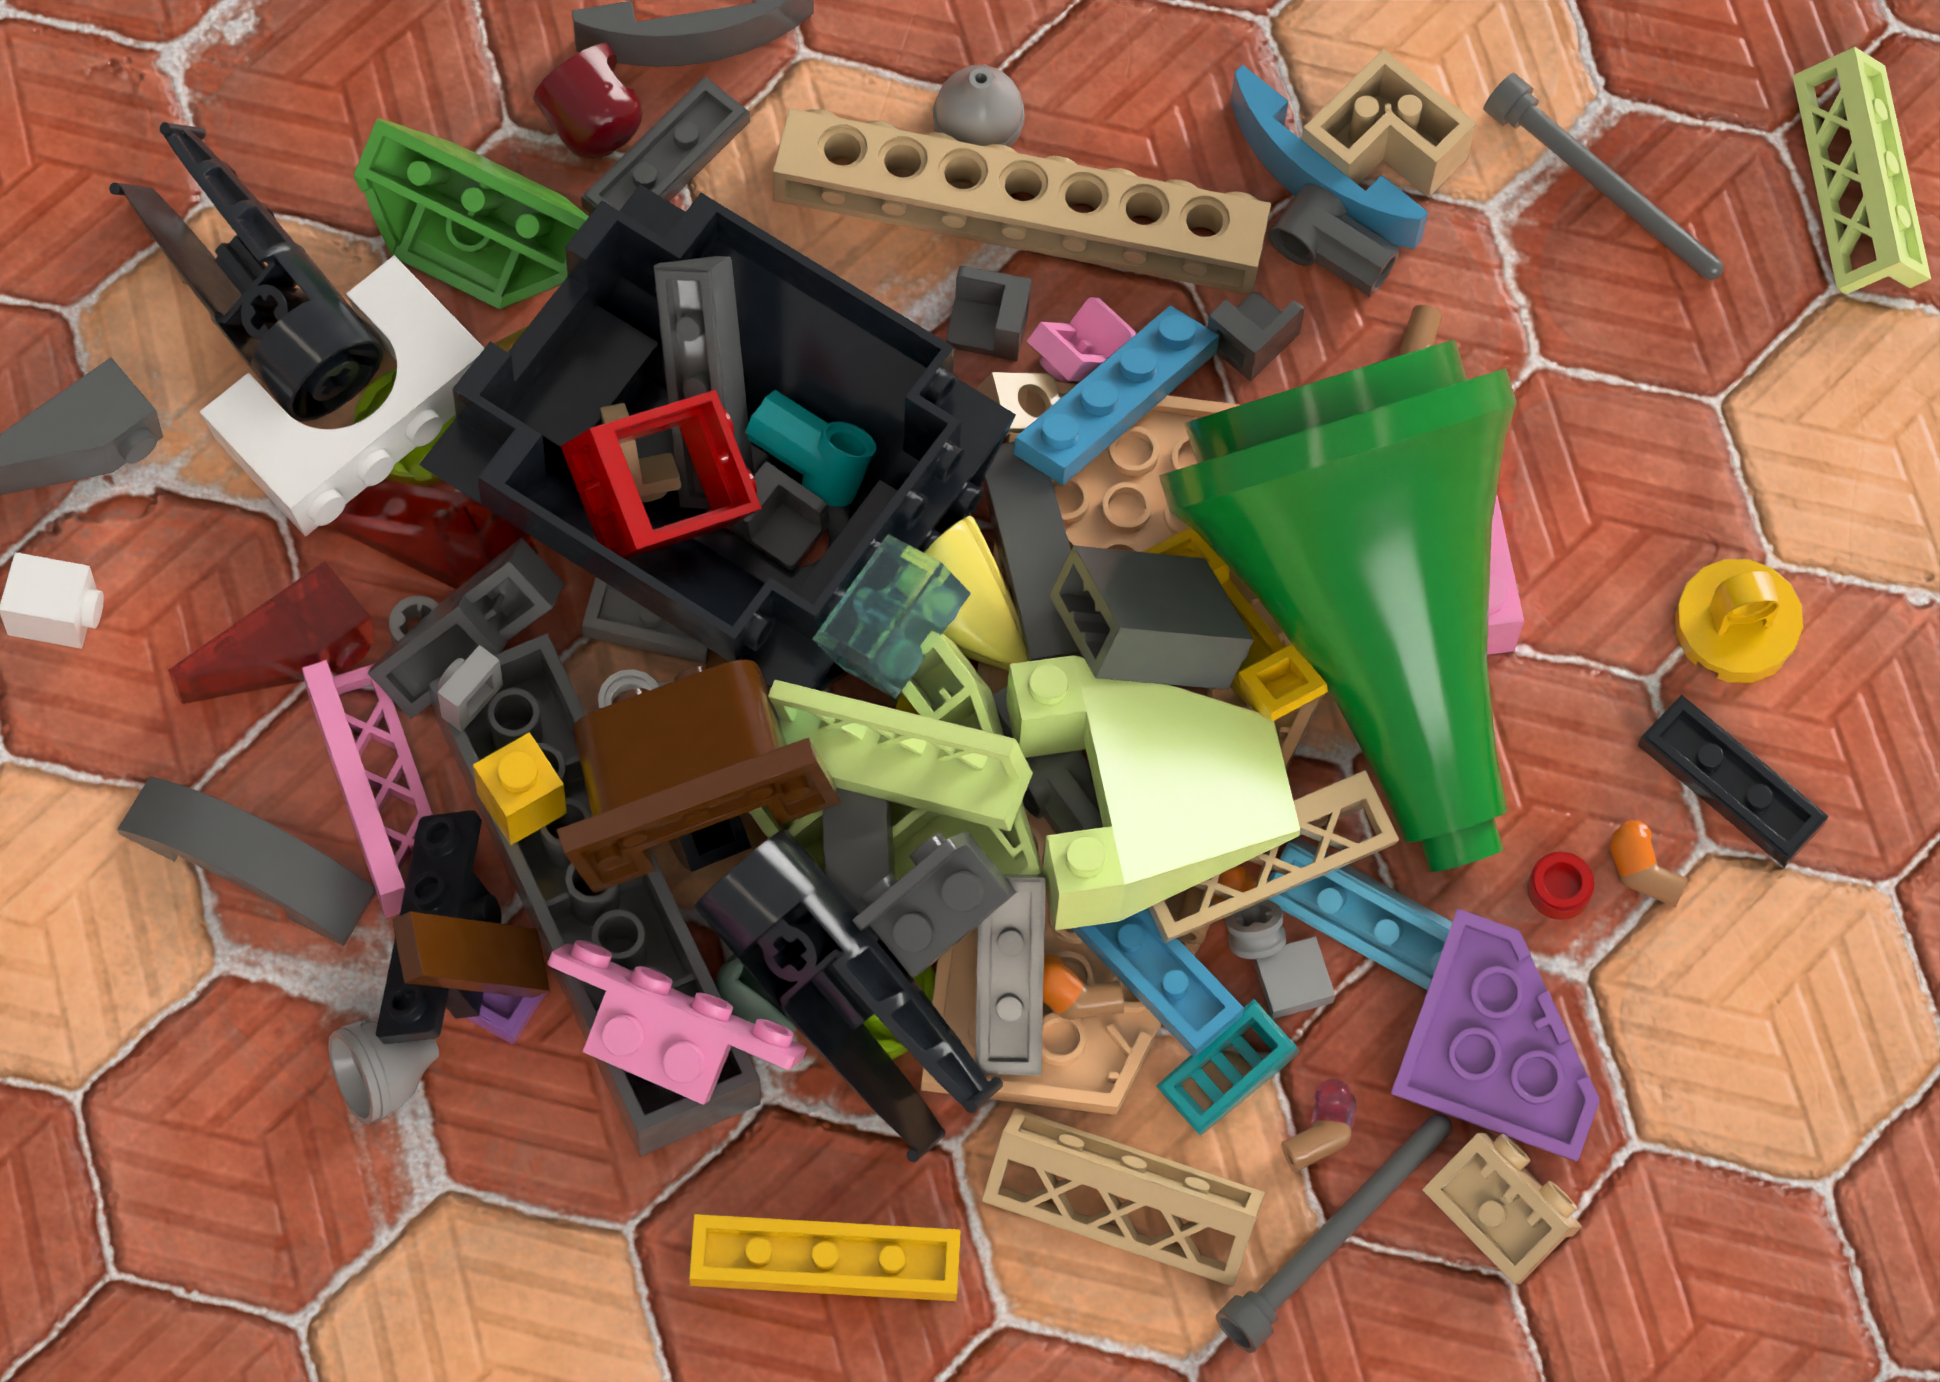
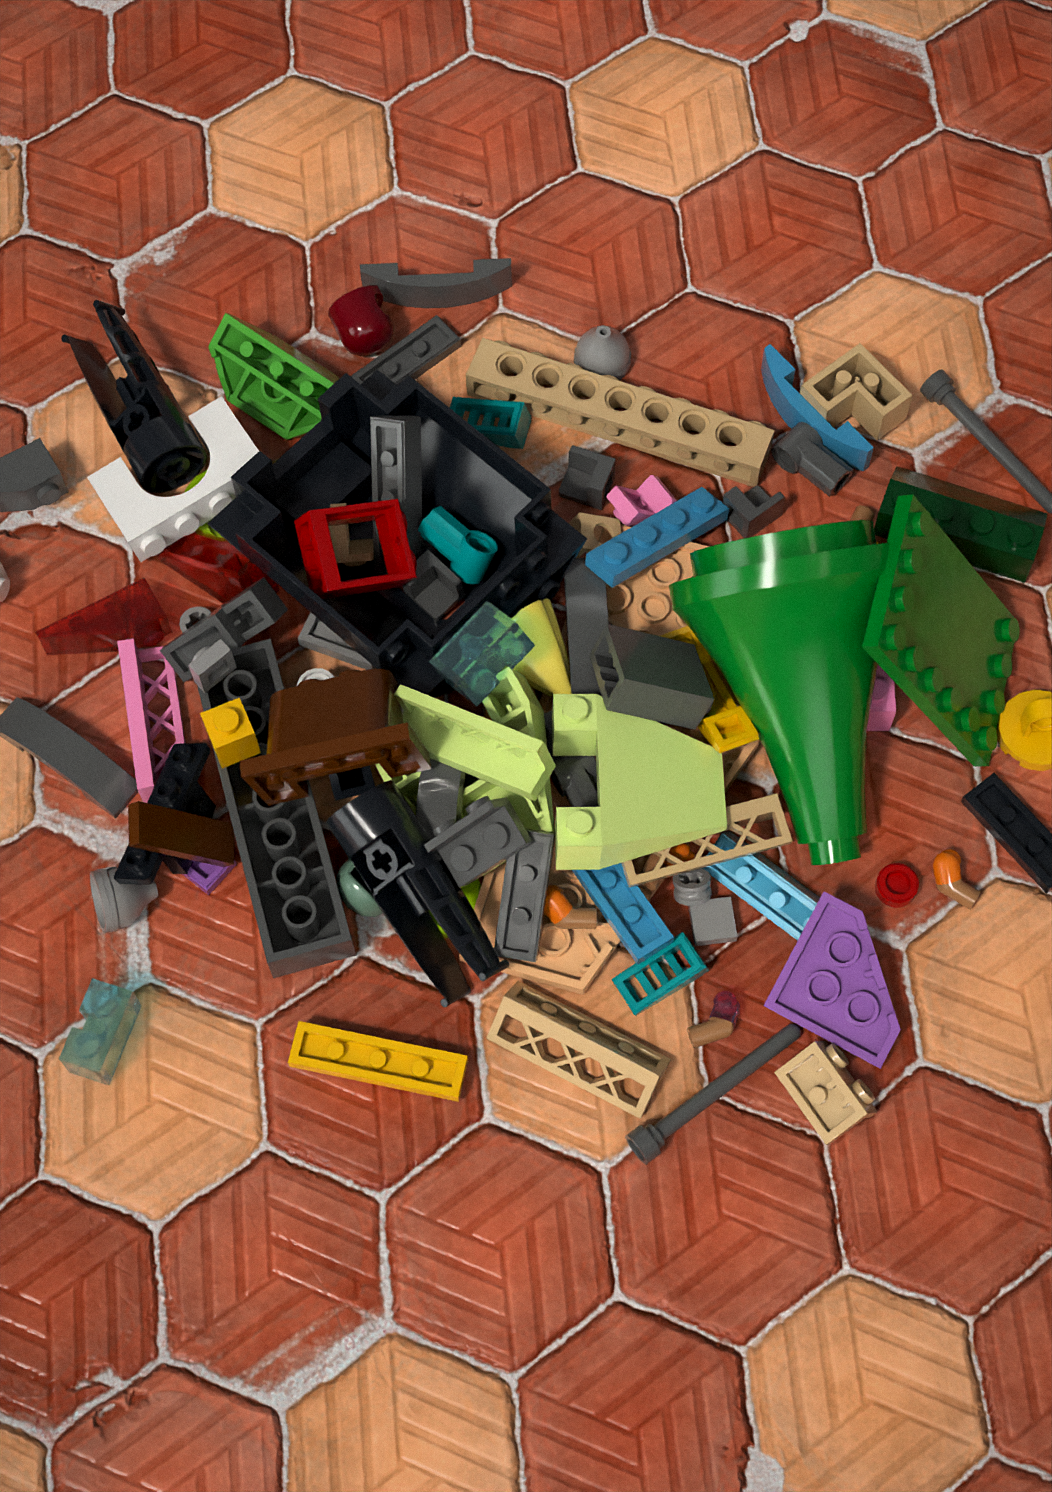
camera: 15 degrees right, 0 degrees up
bright pink bracket [547,940,807,1105] -> none
none -> clear light blue brick [59,978,142,1085]
none -> teal slope [450,397,531,449]
none -> green plate [862,494,1020,767]
none -> dark green slope [874,466,1047,583]

